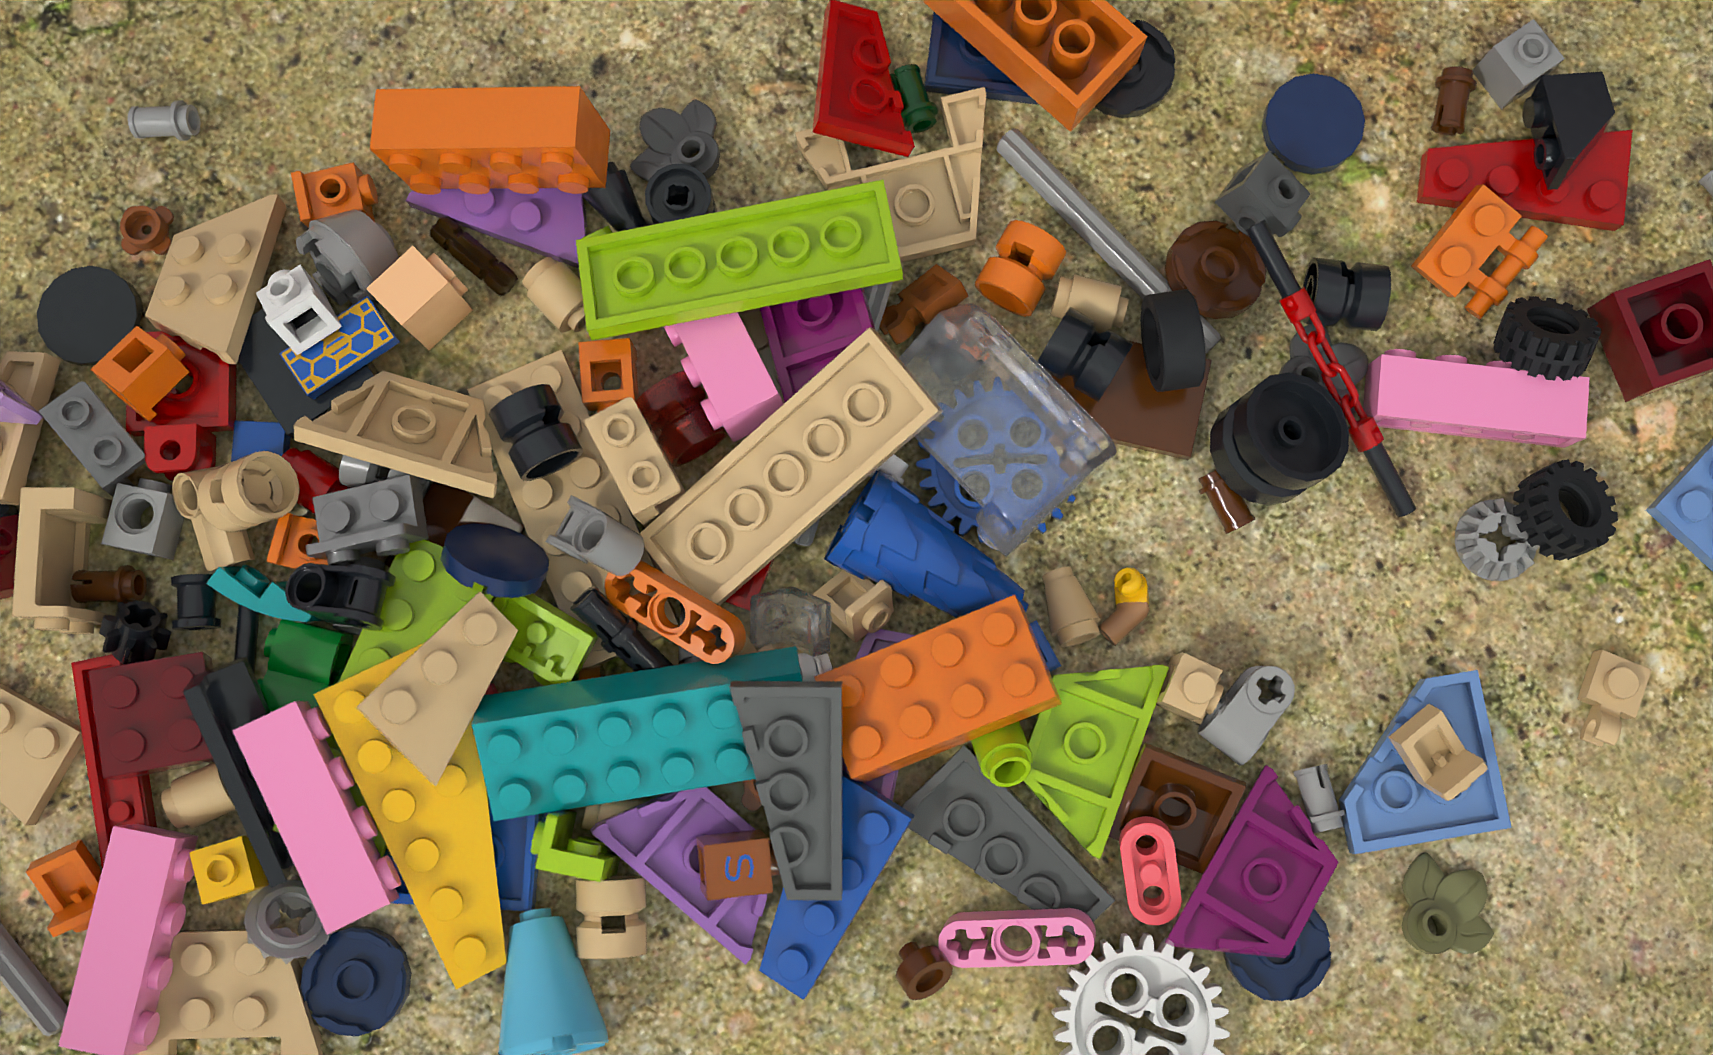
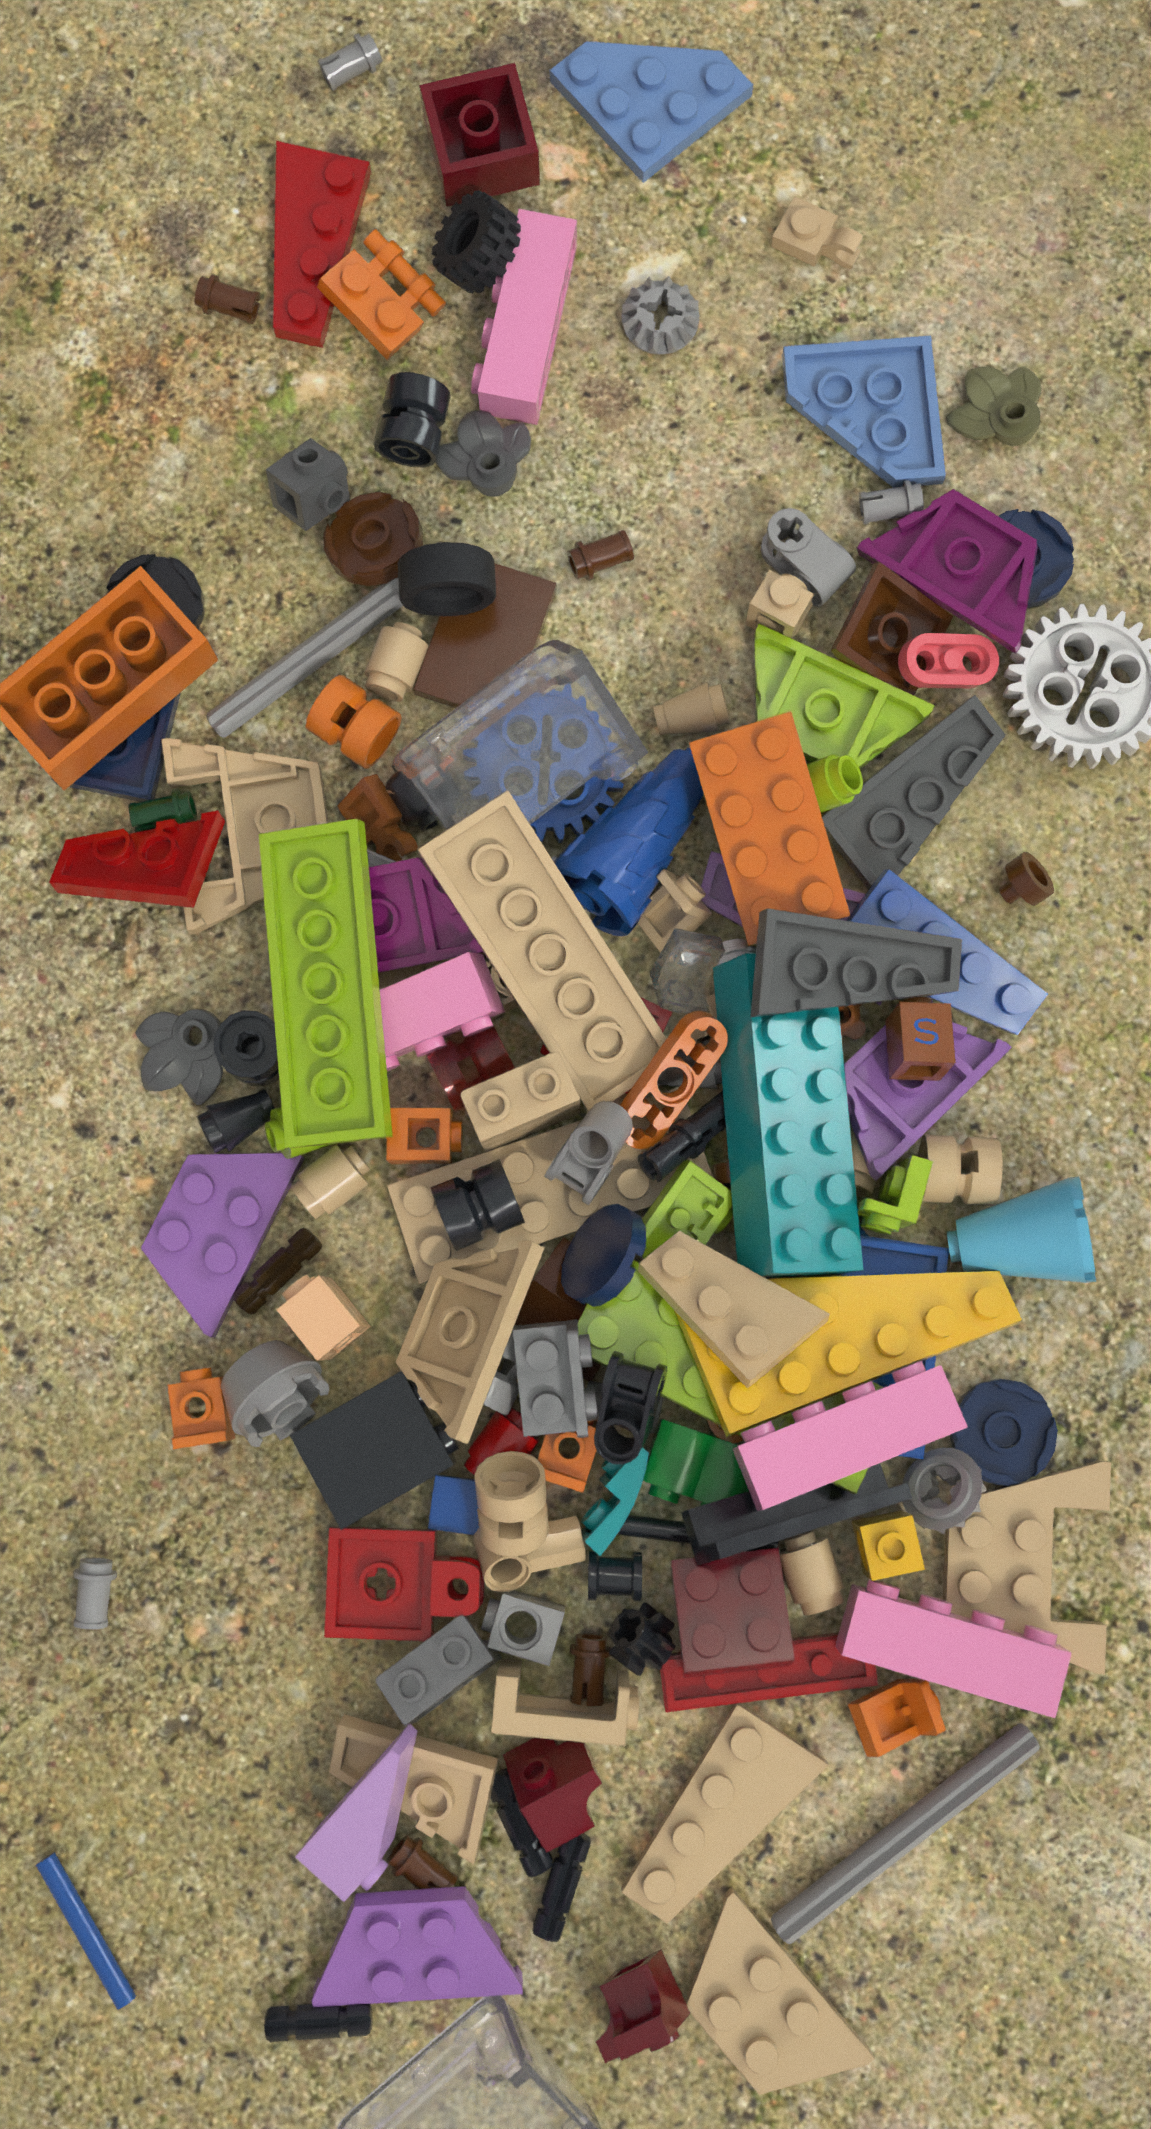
camera: 85 degrees left, 0 degrees up
black tile [37,266,144,366] -> none
orange brick [90,326,189,422] -> none
dark orange plate [120,206,174,255] -> none
tan wing [145,194,287,364] -> none
white brick [256,264,342,355] -> none
blue tile [280,296,400,399] -> none
orange brick [370,86,610,195] -> none
bright pink beam [938,908,1096,968] -> none
black wheel [1036,307,1133,402] -> none
arm [1098,567,1149,646] -> none
black wheel [1210,372,1349,506] -> none
piece [1246,219,1416,517] -> none
dark blue tile [1261,73,1365,175] -> none
tan bracket [1389,704,1488,801] -> none
light grey brick [1472,19,1565,110] -> none
black tyre [1513,460,1618,561] -> none
black slope [1522,71,1615,190] -> none

